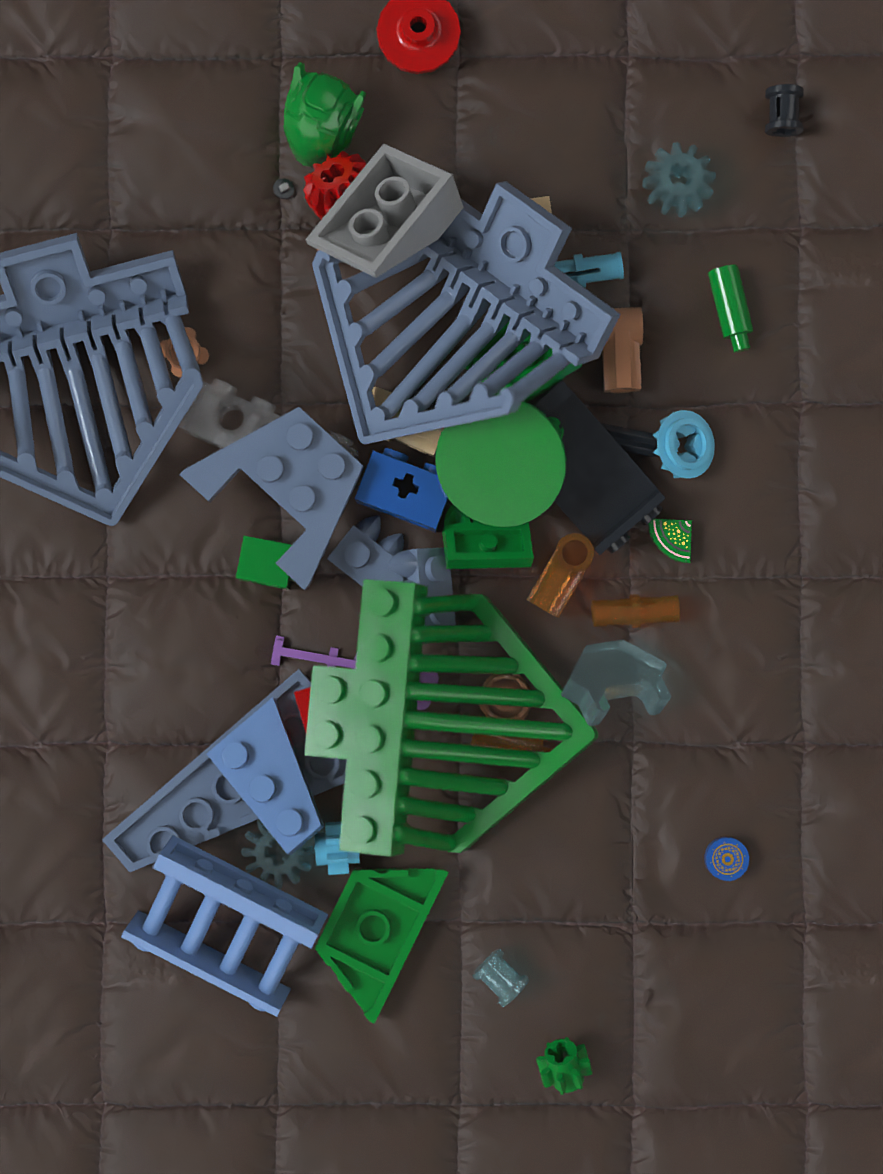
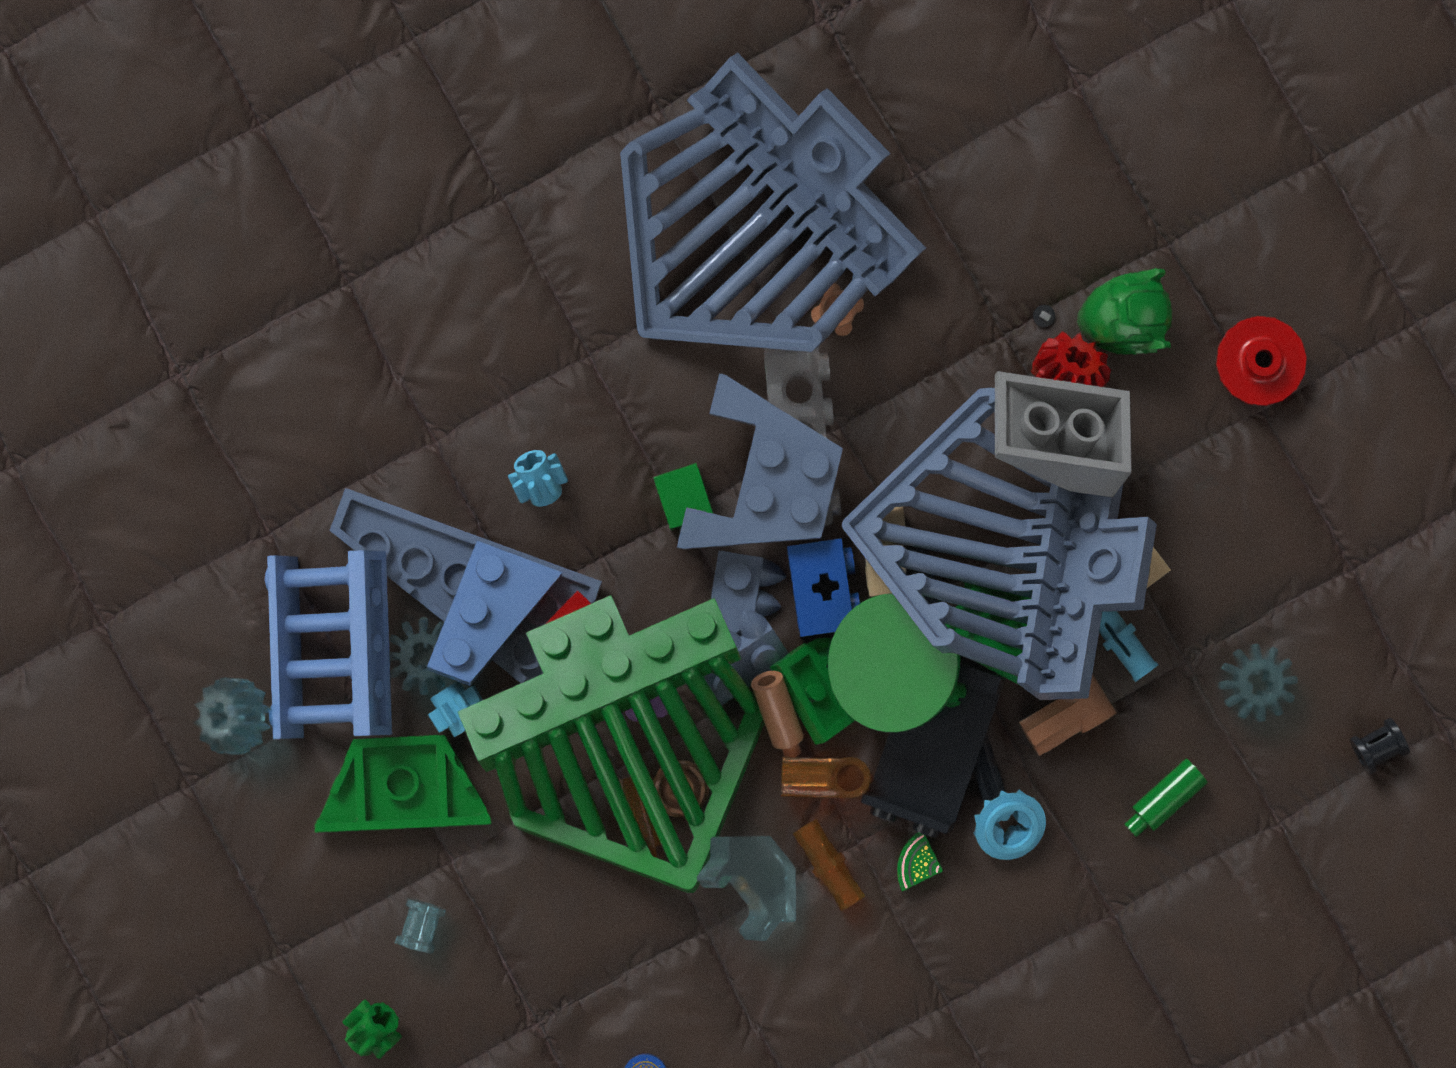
camera: 65 degrees right, 0 degrees up
medium lavender piece [271,635,357,669] -> none
none -> clear light blue gear [193,678,272,755]
none -> medium azure gear [508,450,568,507]
none -> nougat cylinder [751,671,804,759]

